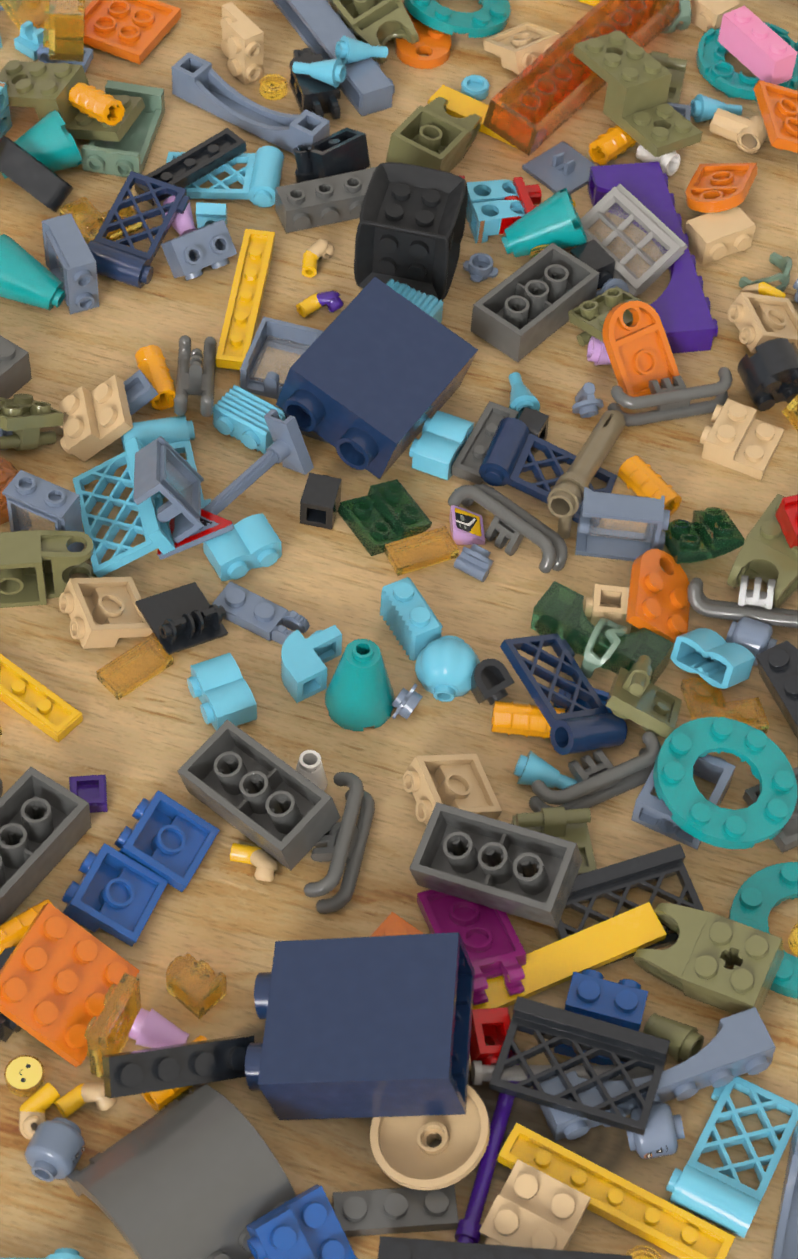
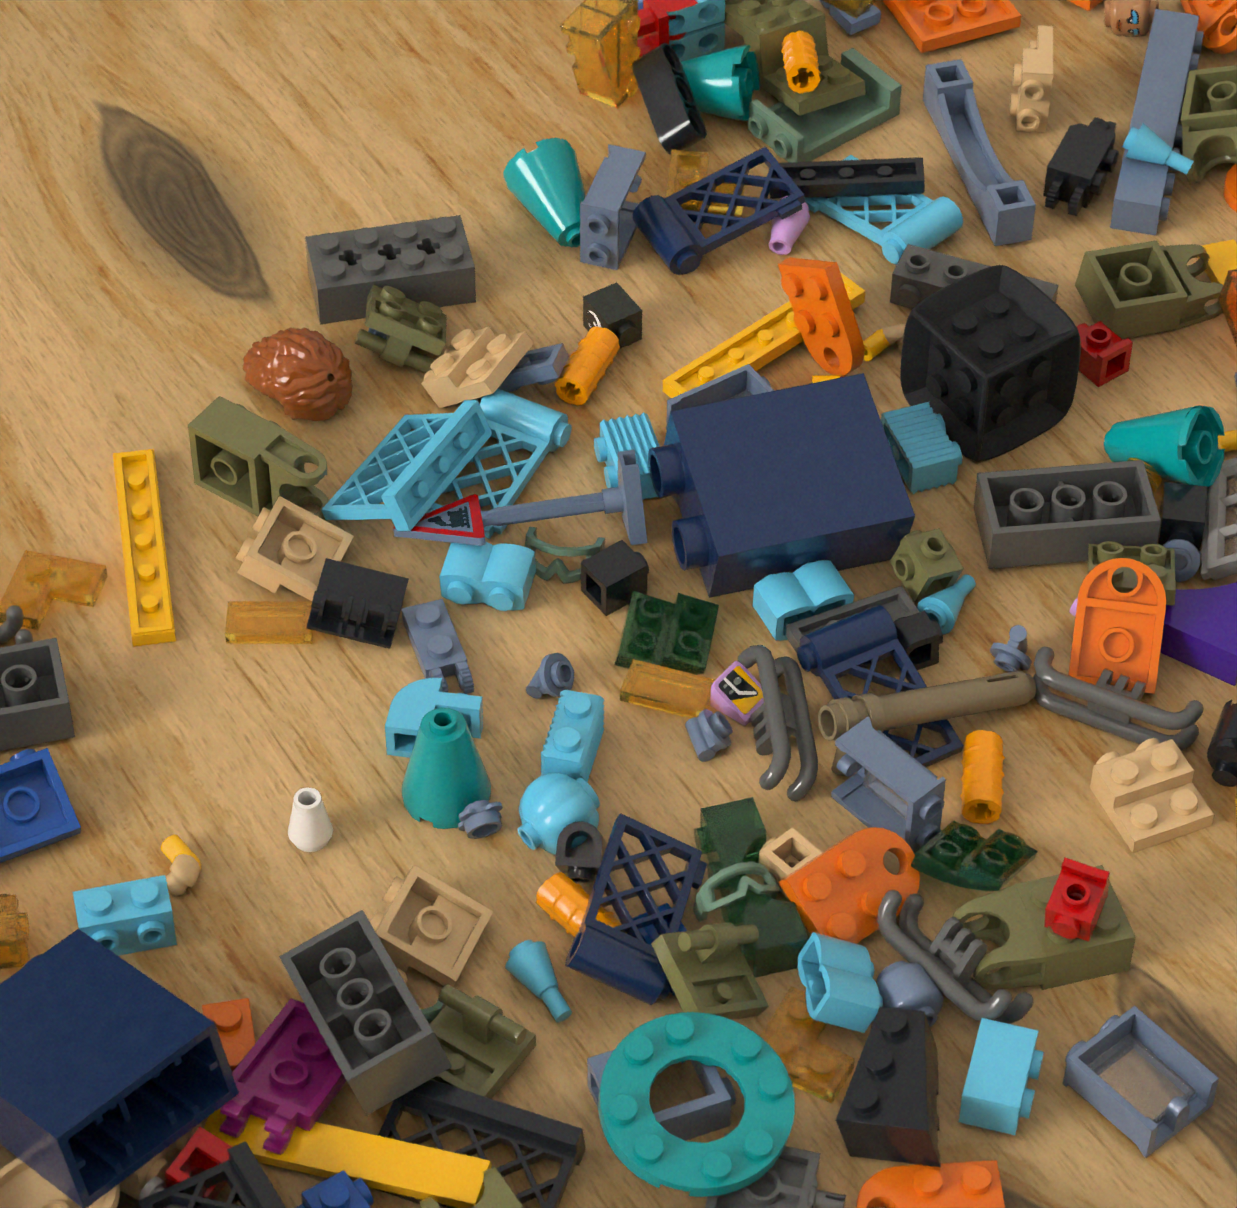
camera: 45 degrees right, 5 degrees down
sand blue window [2,470,84,552] -> none
dark purple tile [69,774,108,813] -> none
blue plate [114,790,220,892] -> none
sand blue window [133,436,204,543] -> none
sand blue brick [161,219,237,281] -> none
dark grey piece [174,335,217,418] -> none
dark grey brick [177,720,341,871] -> none
medium azure brick [187,653,257,731] -> none
medium azure tile [196,202,228,228] -> none
clear yellow tile [259,74,288,100] -> none
medium azure cone [292,58,346,87] -> none
black hinge [293,127,370,183] -> none
dark grey piece [304,772,375,914] -> none
sand blue plate [463,253,498,282] -> none
medium azure hips [466,177,542,243] -> none
dark grey piece [529,731,661,812] -> none
none -> medium azure brick [73,875,177,956]
none -> sand green helmet [525,527,605,584]
none -> sand blue plate [526,653,574,699]
none -> pearl dark grey brick [583,282,642,348]
none -> orange plate [778,257,864,376]
none -> olive brick [890,528,964,602]

